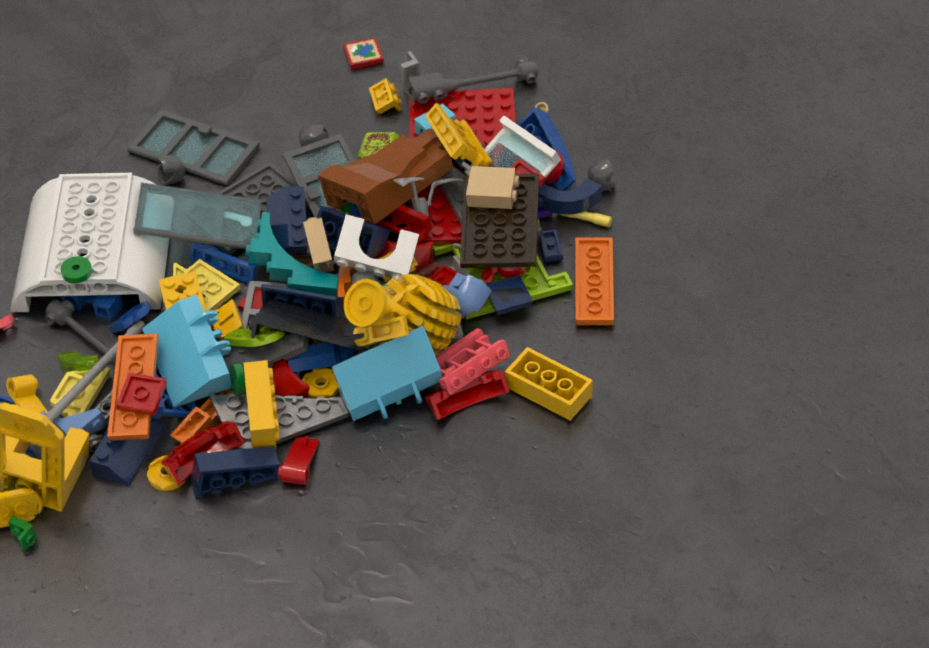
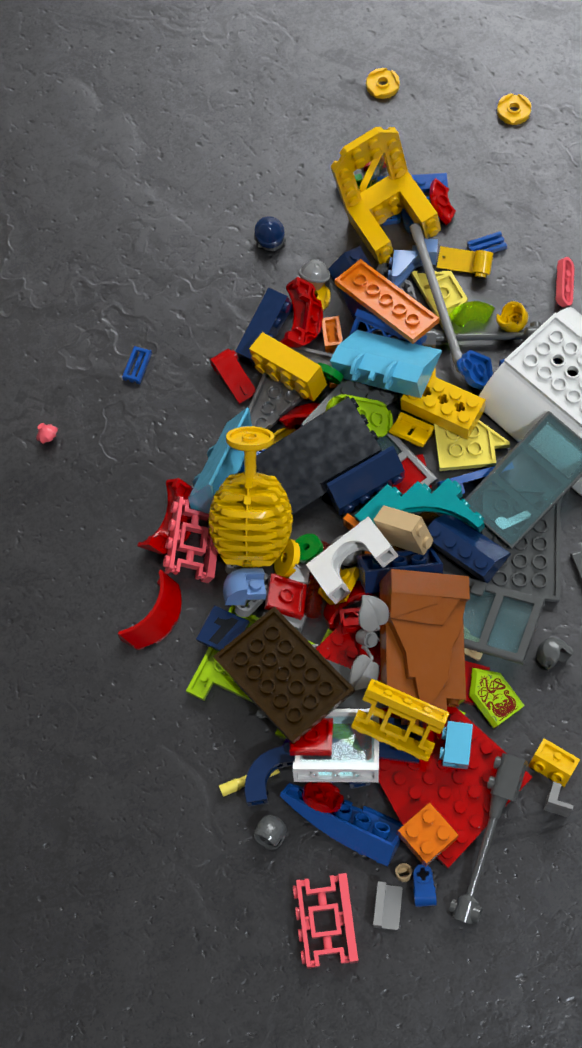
camera: 140 degrees right, 20 degrees up
green piece [60,256,92,284] -> none
red tile [116,373,168,416] -> none
yellow plate [353,316,409,347] -> none
tan brick [466,166,519,209] -> none
yellow brick [505,347,593,421] -> none
dark blue plate [539,229,563,262] -> none
orange plate [575,238,614,325] -> none
none -> coral piece [36,423,58,444]
none -> red windscreen [118,569,182,650]
none -> blue tile [122,346,152,384]
none -> dark blue hair [254,216,286,251]
none -> coral fence [293,873,358,969]
none -> light grey piece [299,259,330,290]
none -> light grey panel [373,881,403,930]
none -> orange brick [397,803,458,867]
none -> blue piece [413,864,437,907]
none -> yellow helmet [496,301,528,332]

